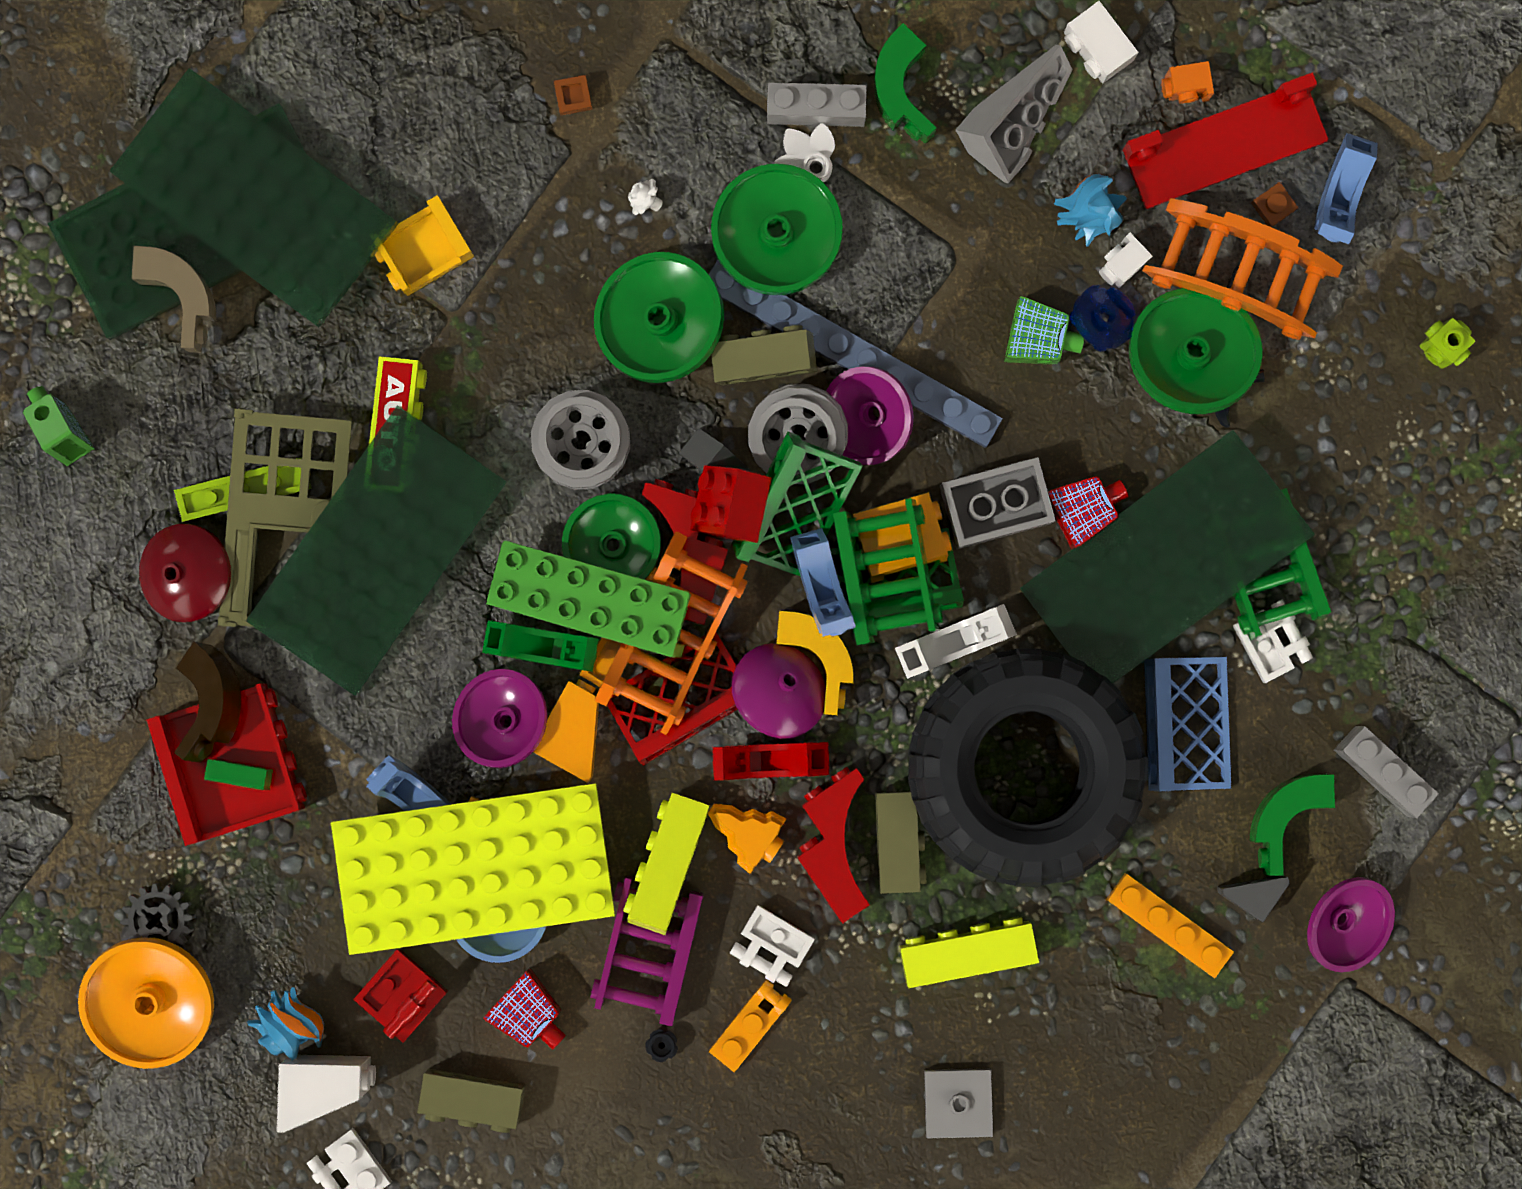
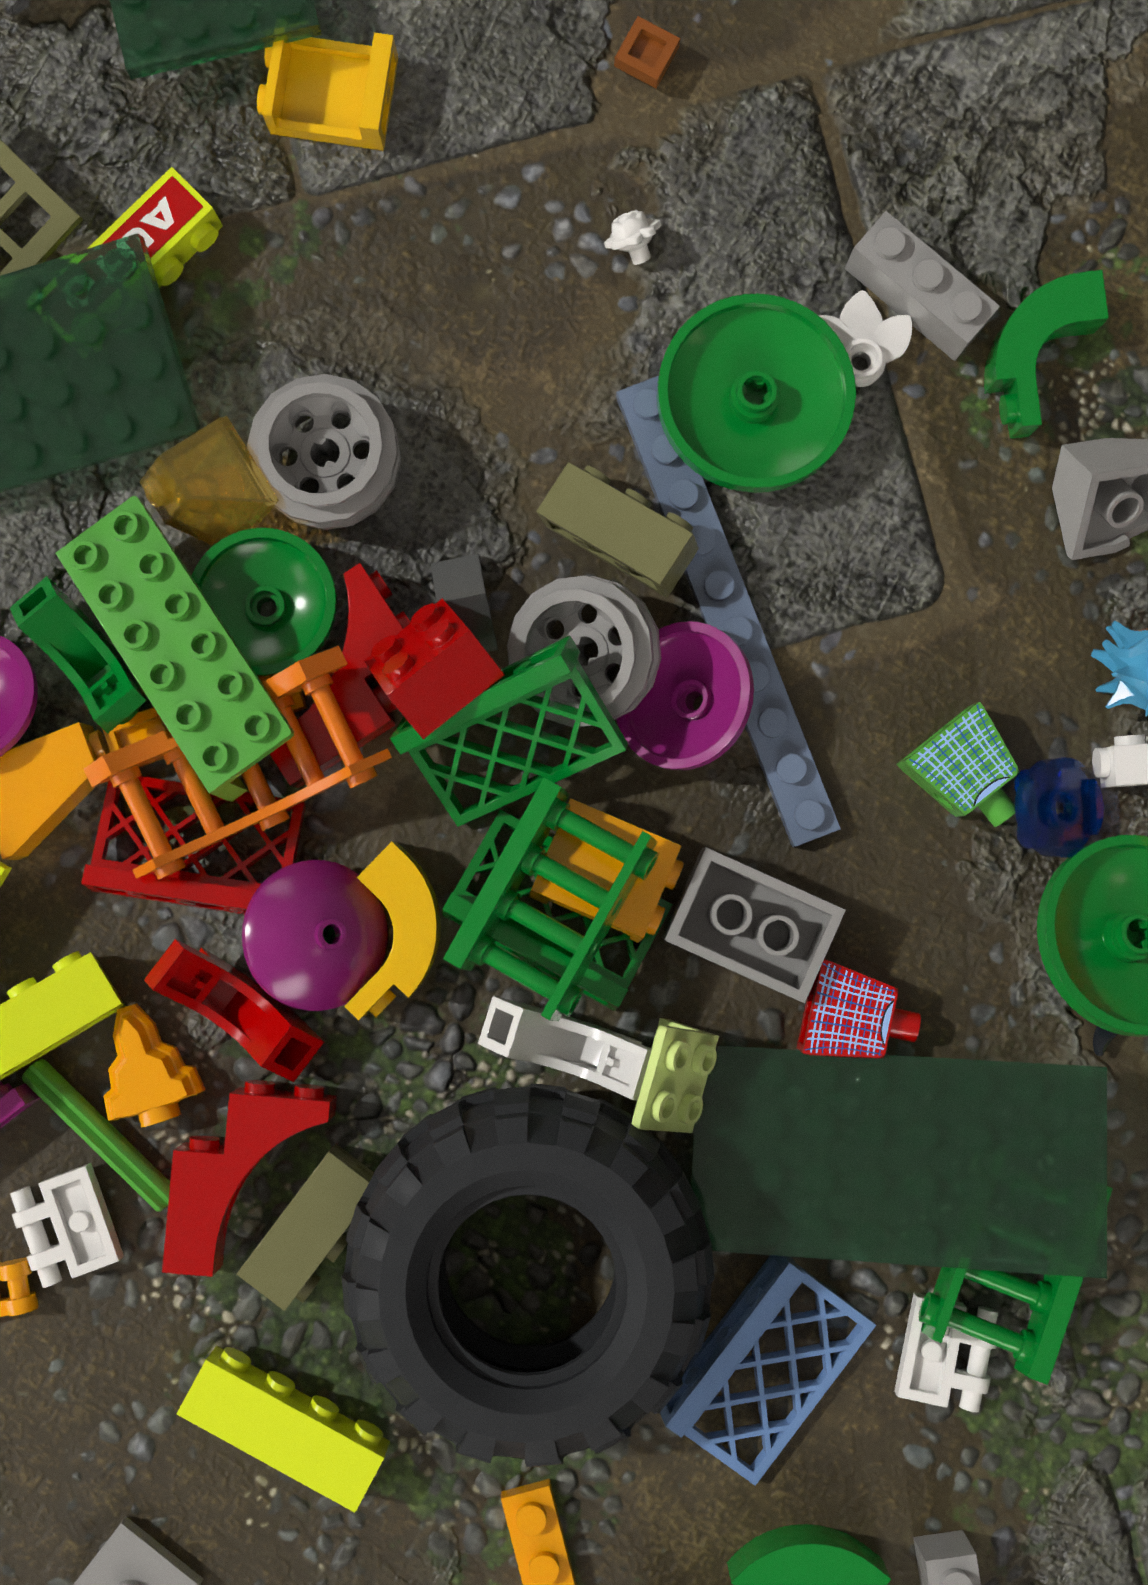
camera: 40 degrees right, 0 degrees up
green dish [594,252,724,383] -> none
medium blue arch [790,528,855,637] -> none
none -> bright green axle [22,1059,170,1212]
none -> clear yellow slope [140,416,279,546]
none -> yellowish green bracket [631,1018,719,1133]

